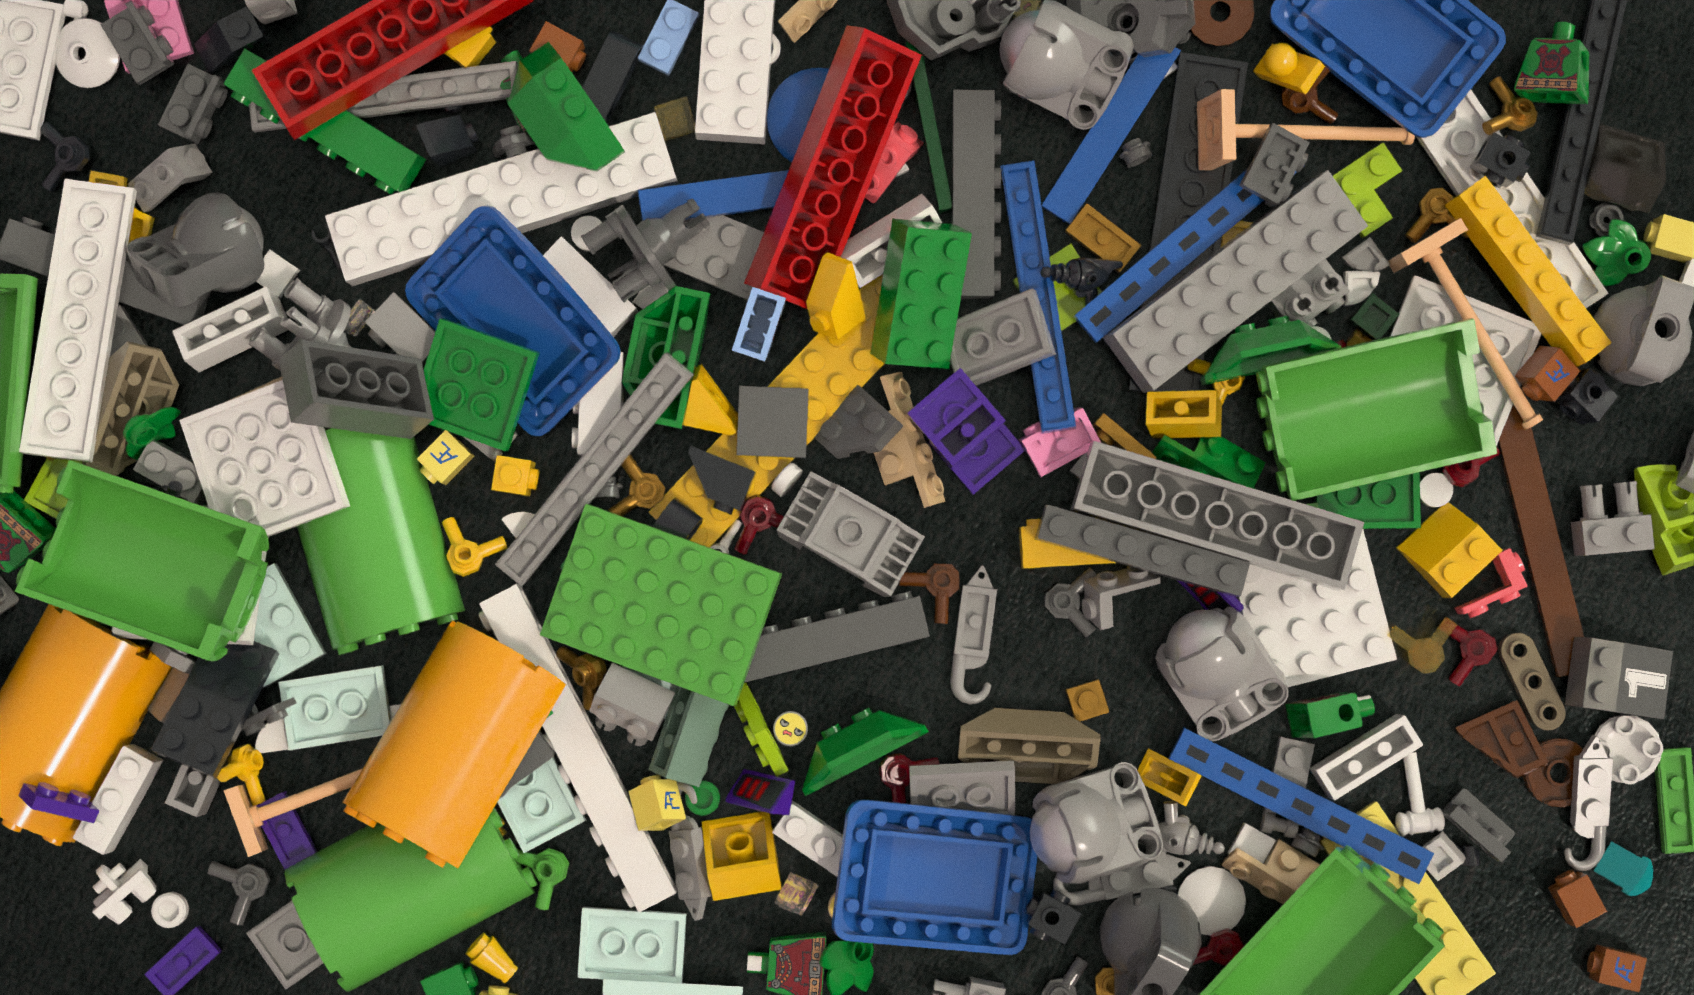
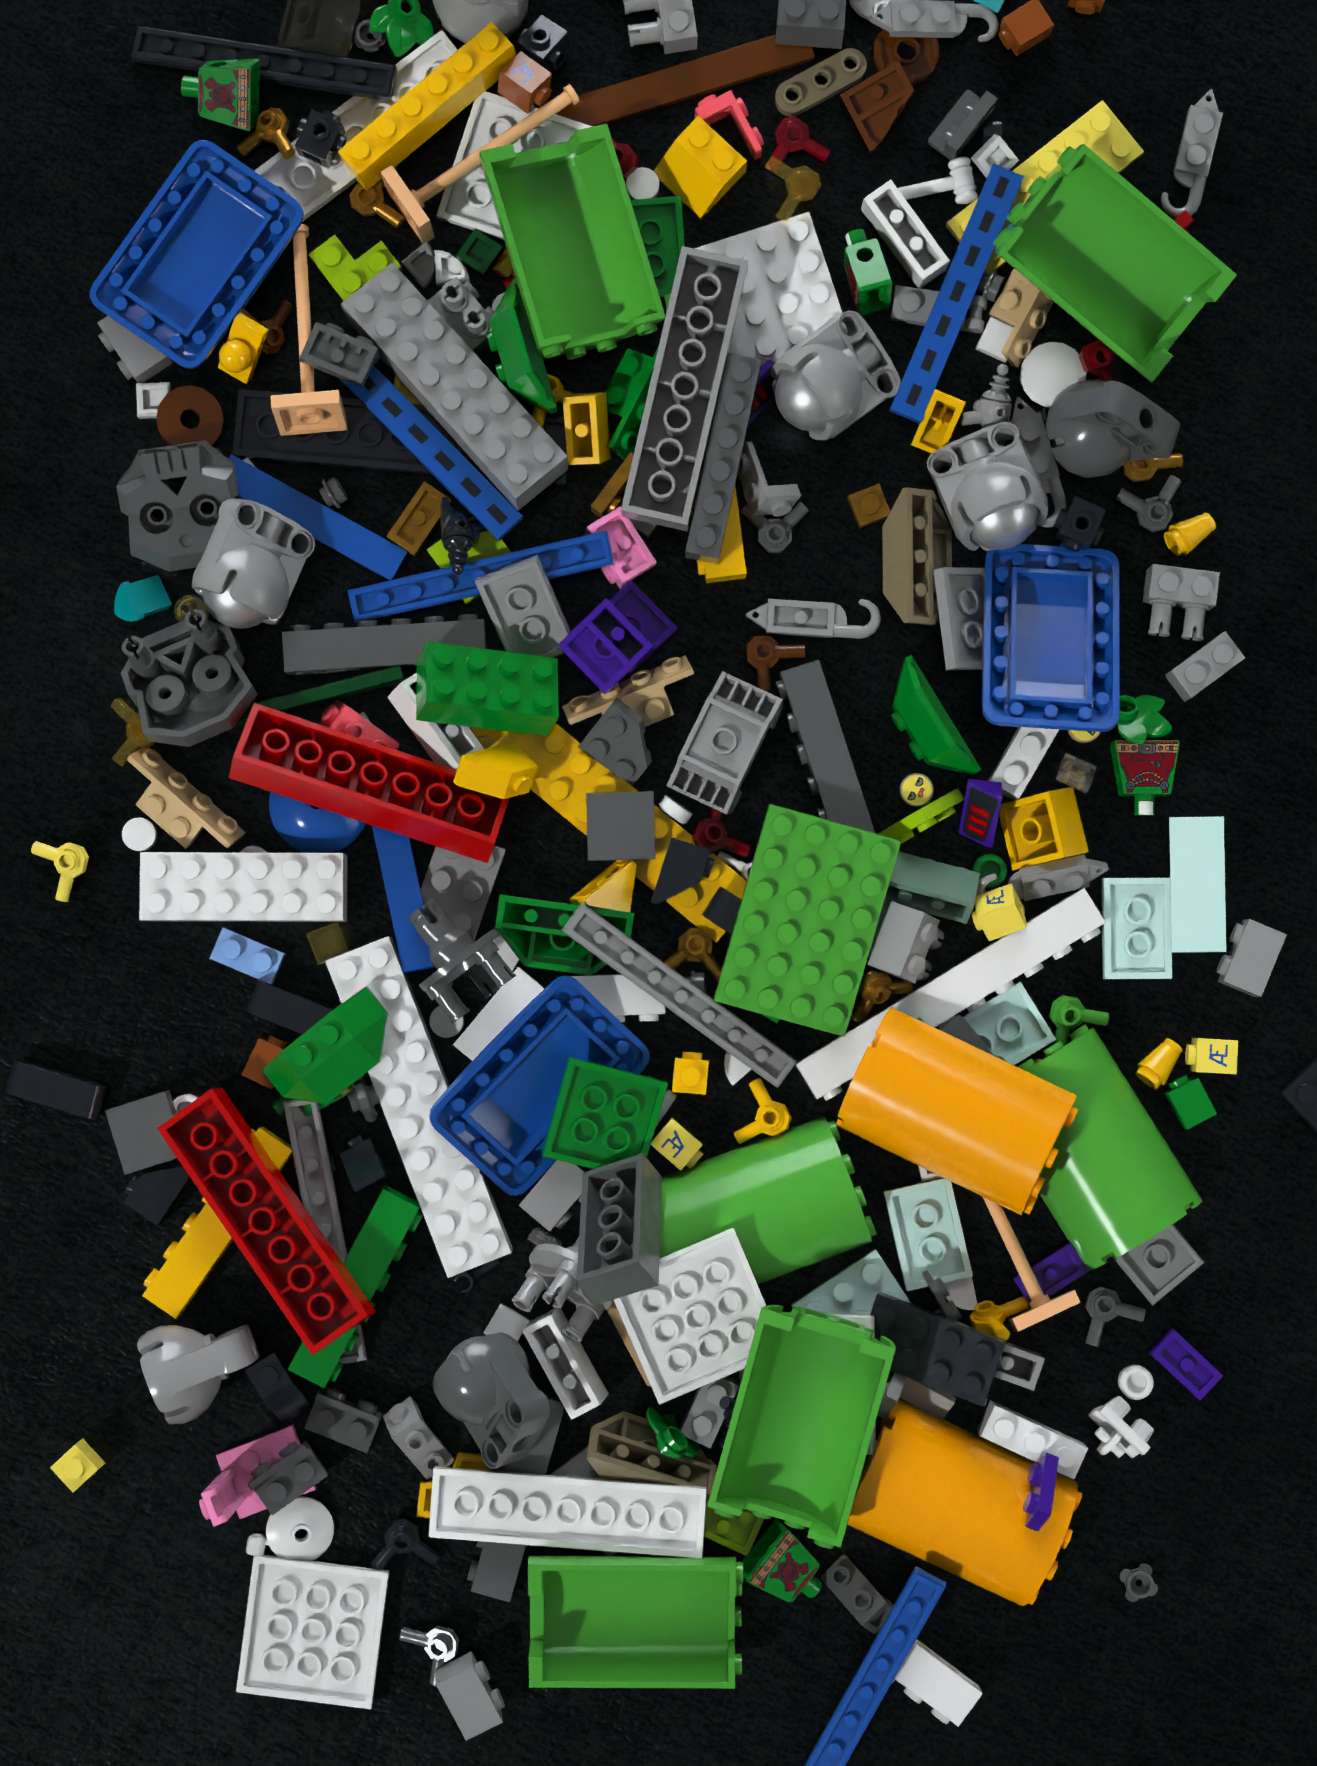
camera: 90 degrees left, 0 degrees up
light blue torso [732,287,786,361] -> none
dark red piece [879,753,939,803] -> none

